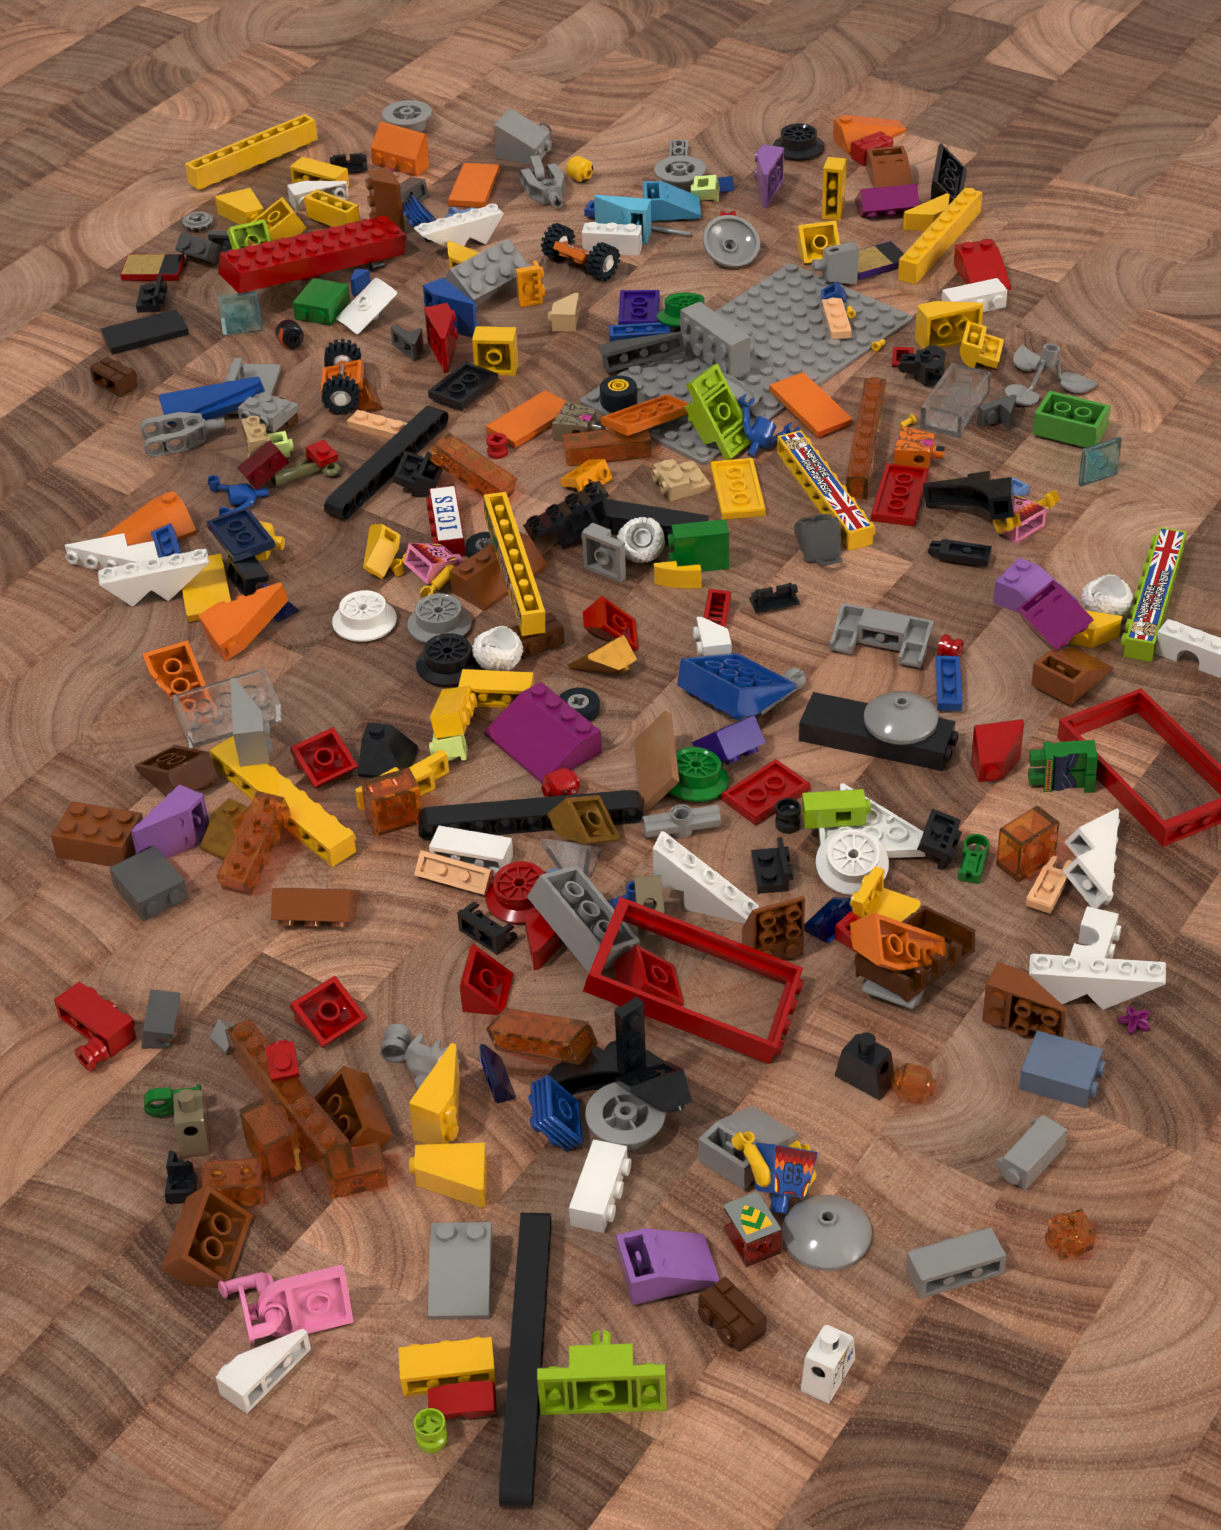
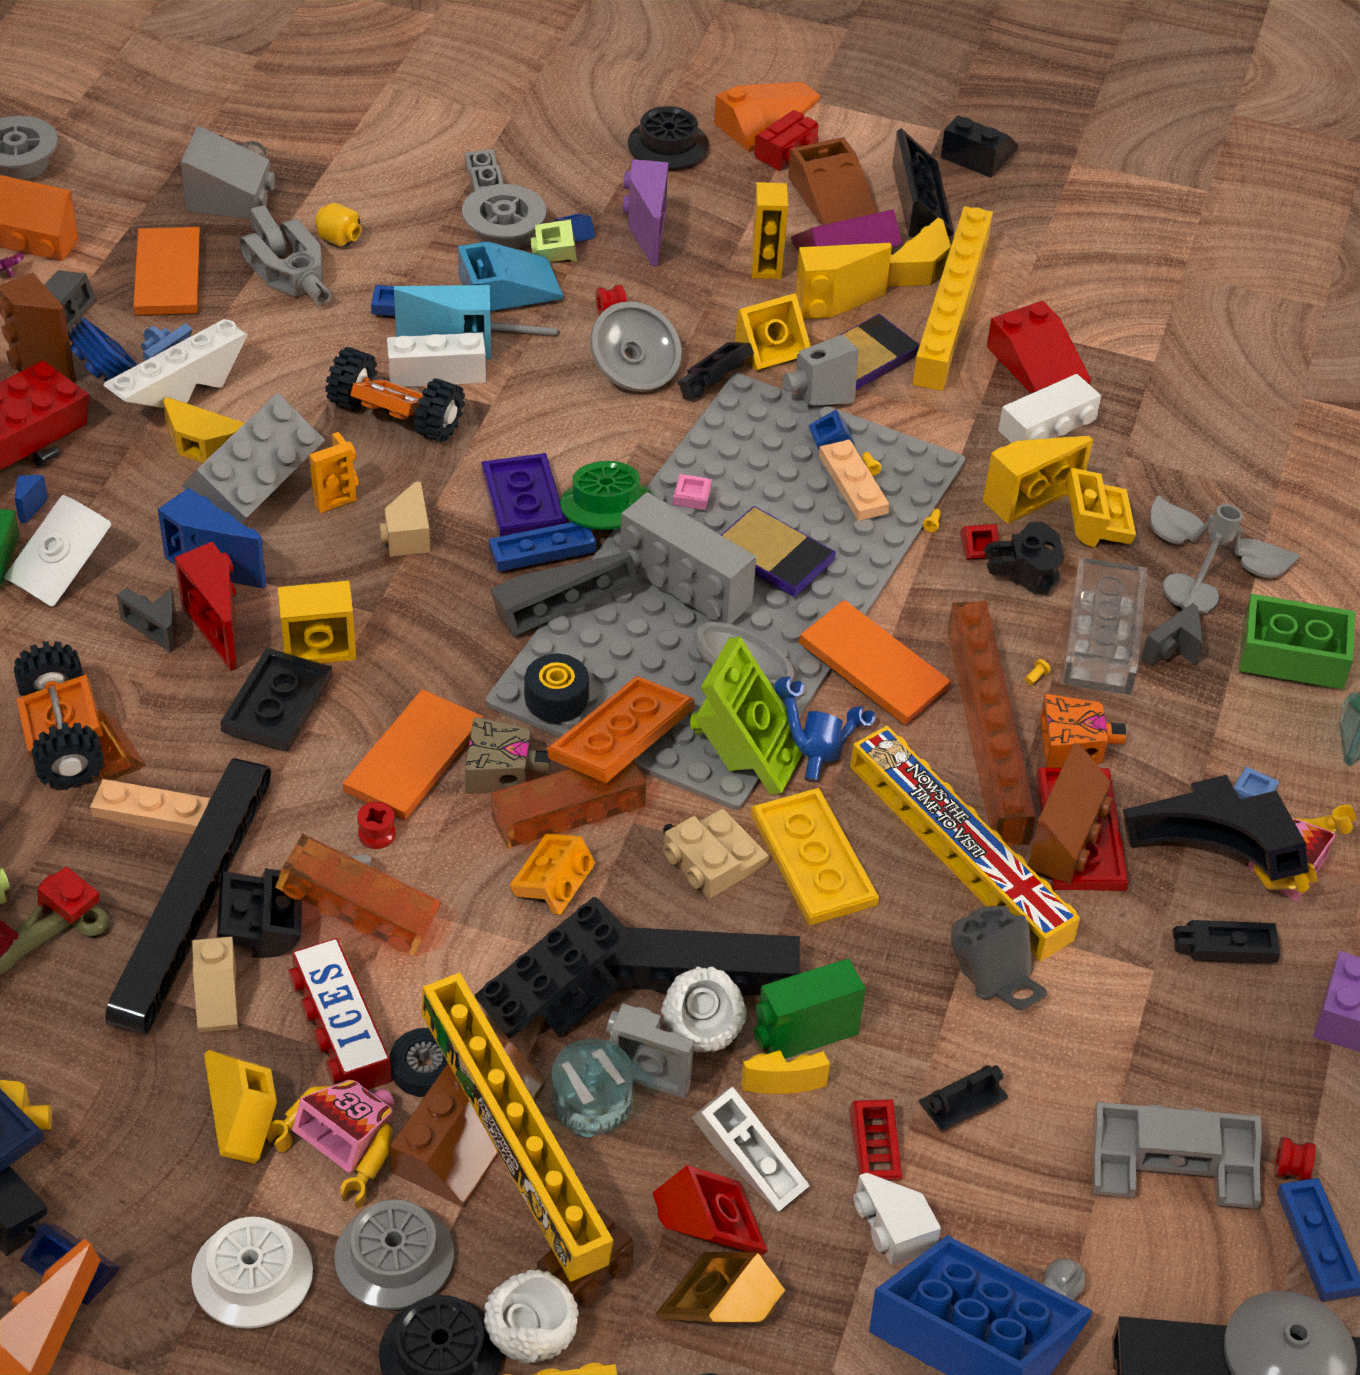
camera: 20 degrees left, 5 degrees up
none -> tan slope [192,937,238,1033]
none -> clear light blue piece [552,1039,634,1138]
none -> bright pink tile [673,474,712,510]
none -> black hinge [677,342,754,399]
none -> white slope [691,1087,810,1212]
none -> tile [721,506,836,597]
none -> yellow slope [795,243,892,319]
none -> black slope [940,115,1018,178]
none -> dark orange slope [1028,743,1113,884]

